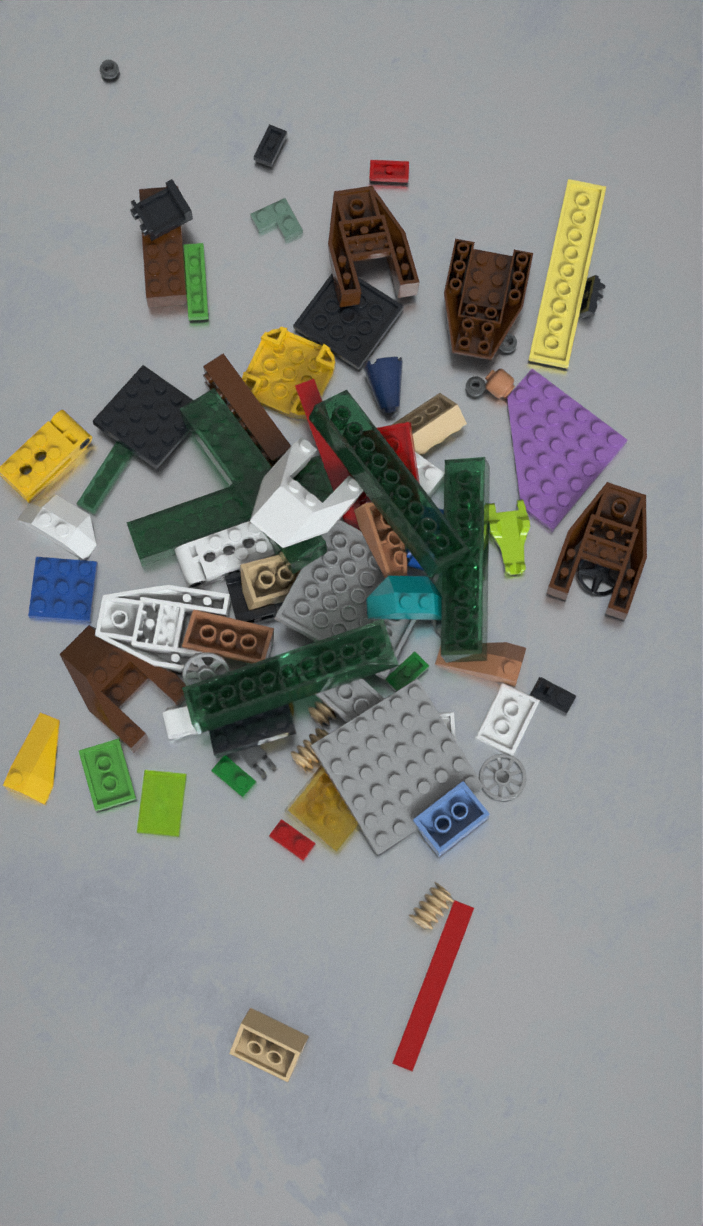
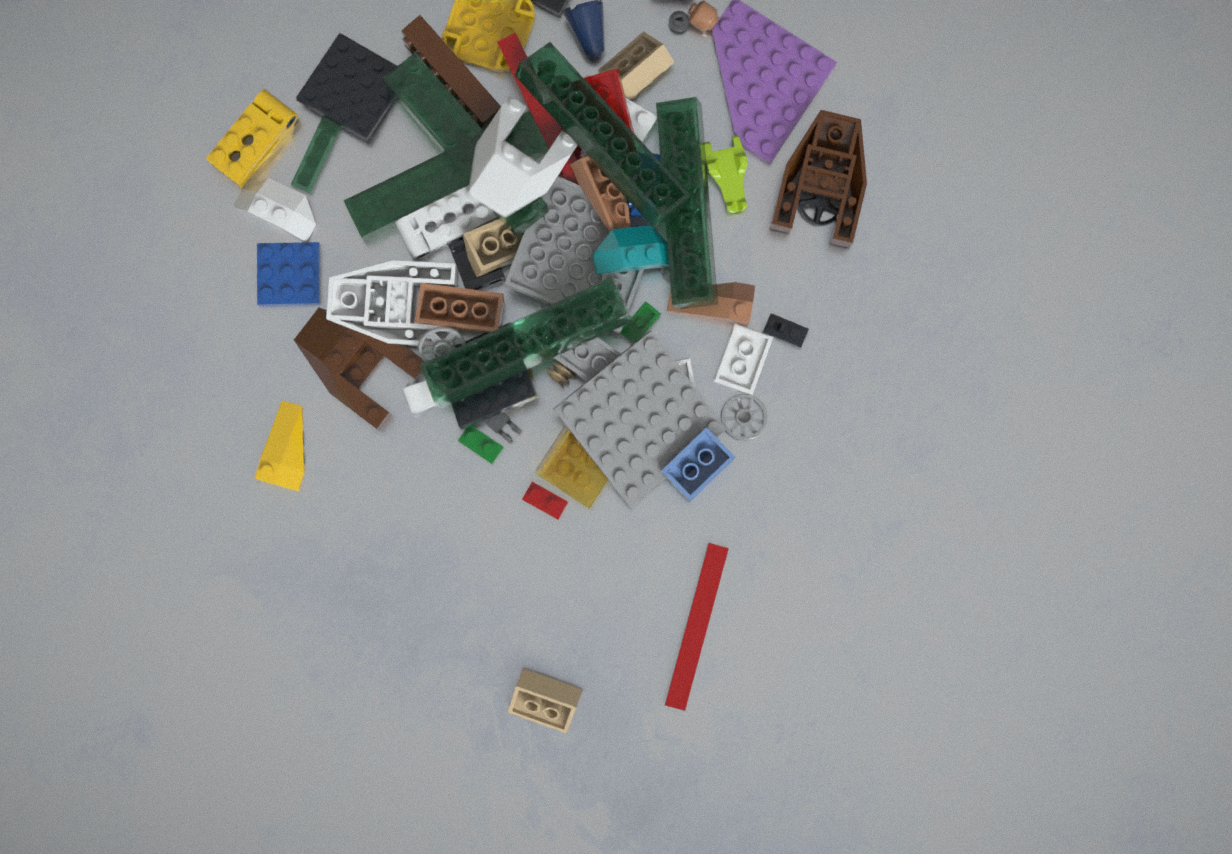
camera: 10 degrees left, 10 degrees up
bright green plate [79,738,137,812] -> none
clear neon green tile [137,770,187,837] -> none
tan piece [290,728,329,773] -> none
tan piece [408,882,454,930] -> none

